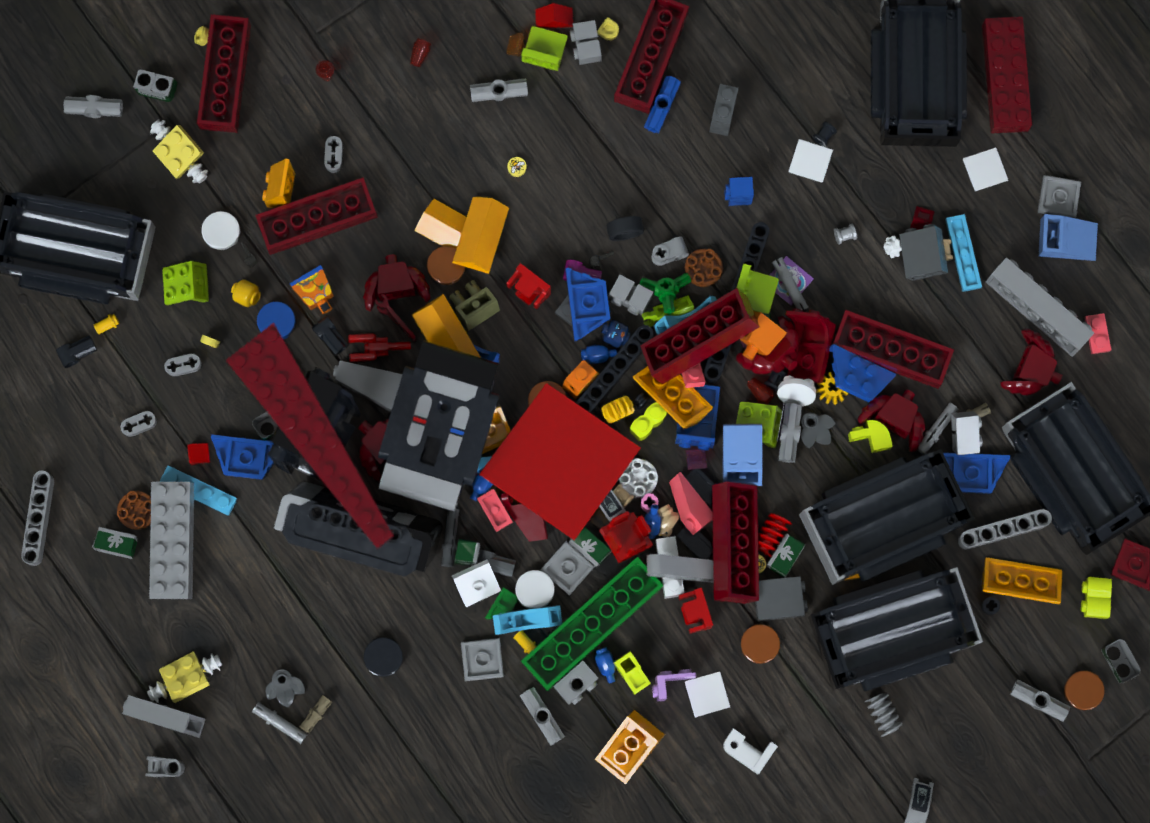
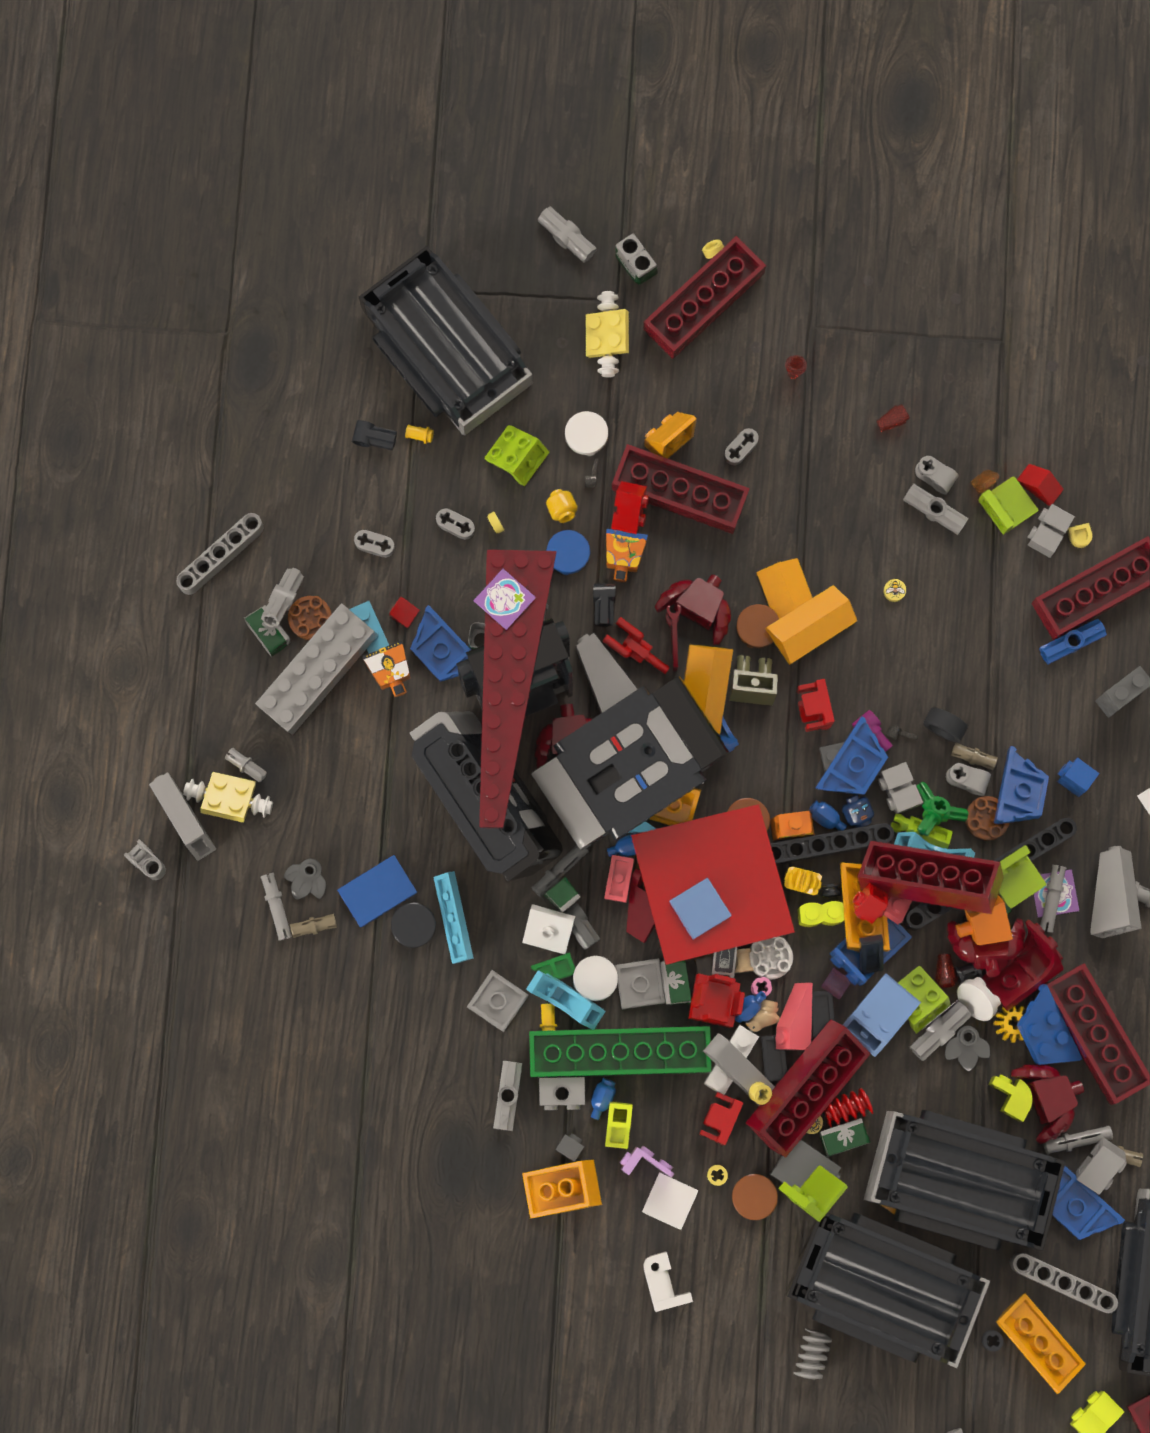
camera: 40 degrees right, 0 degrees up
none -> light grey axle [225,748,267,782]
none -> light grey piece [261,568,304,628]
none -> blue tile [338,855,417,928]
none -> torso [362,641,410,697]
none -> medium azure plate [433,871,473,964]
none -> sticker [474,569,536,630]
none -> dark grey plate [556,1133,584,1162]
none -> red brick [611,481,649,534]
none -> medium blue tile [669,878,732,940]
none -> light yellow bush [707,1165,728,1186]
none -> light yellow bush [749,1082,772,1105]
none -> lime bracket [778,1165,848,1222]
none -> red brick [853,882,888,924]
none -> black tile [859,934,884,974]
none -> light grey piece [915,456,959,494]
none -> dark tan pin [951,742,998,771]
none -> blue wing [994,746,1049,824]
none -> light grey slope [1090,846,1142,938]

